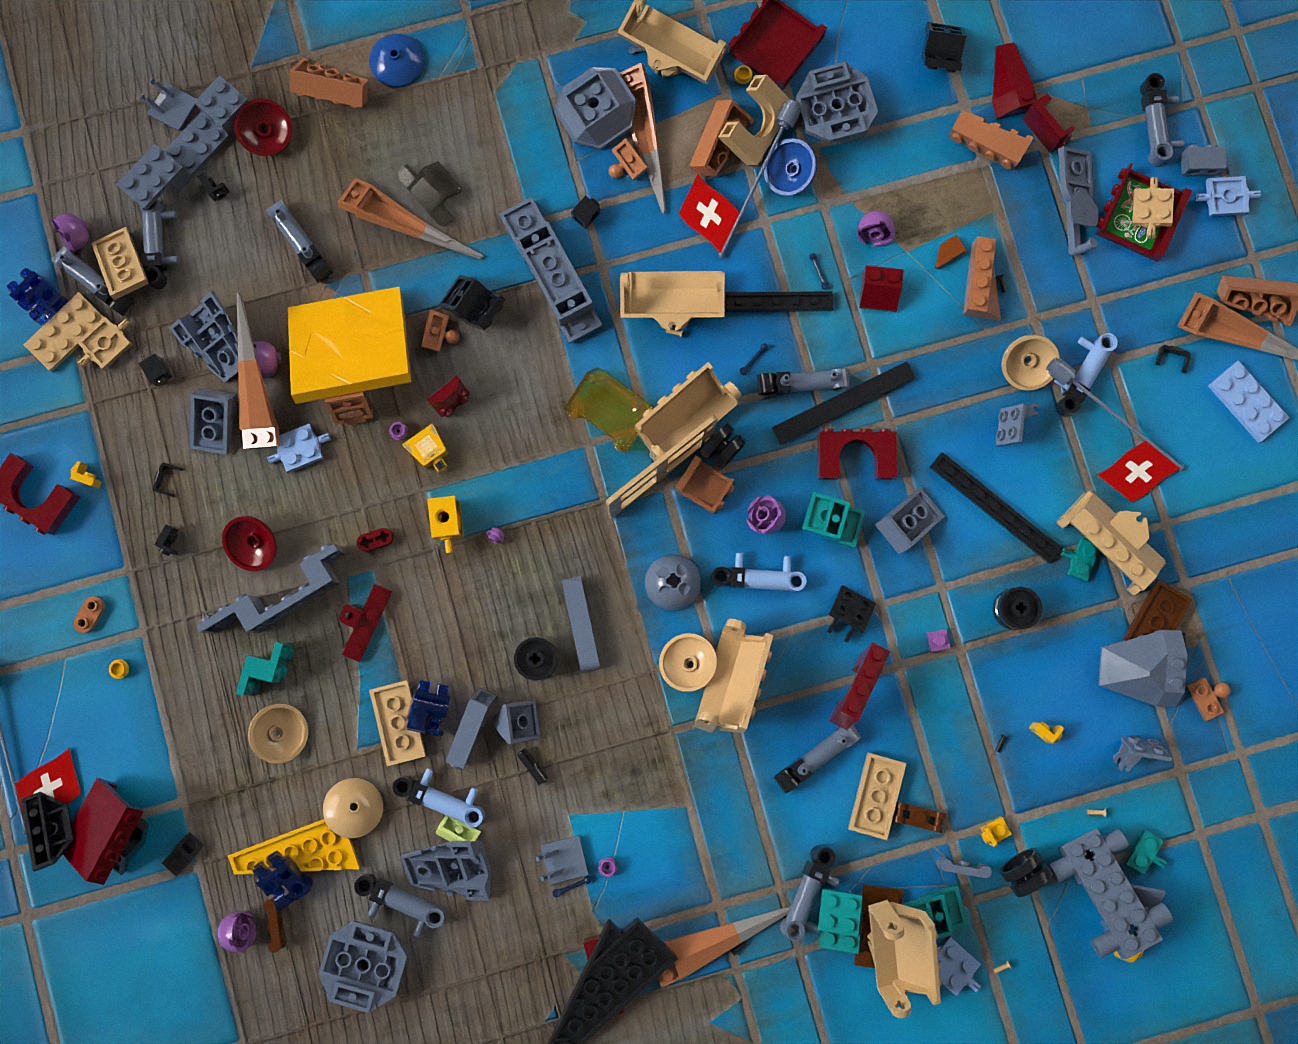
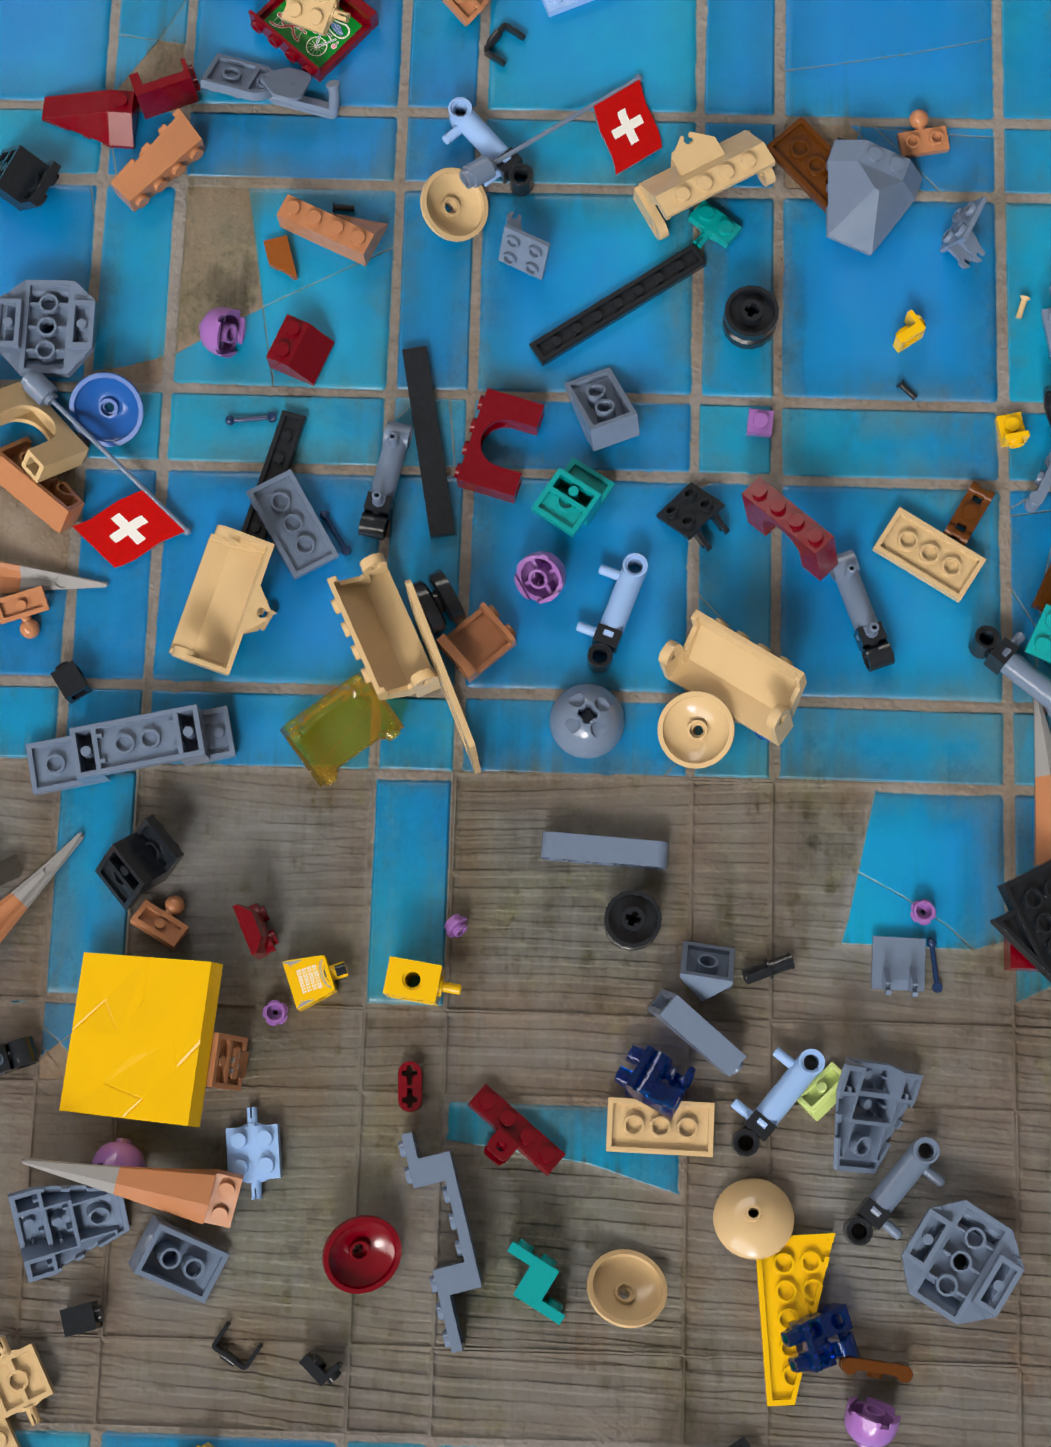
camera: 65 degrees left, 5 degrees down
none -> sand blue plate [246,469,339,580]

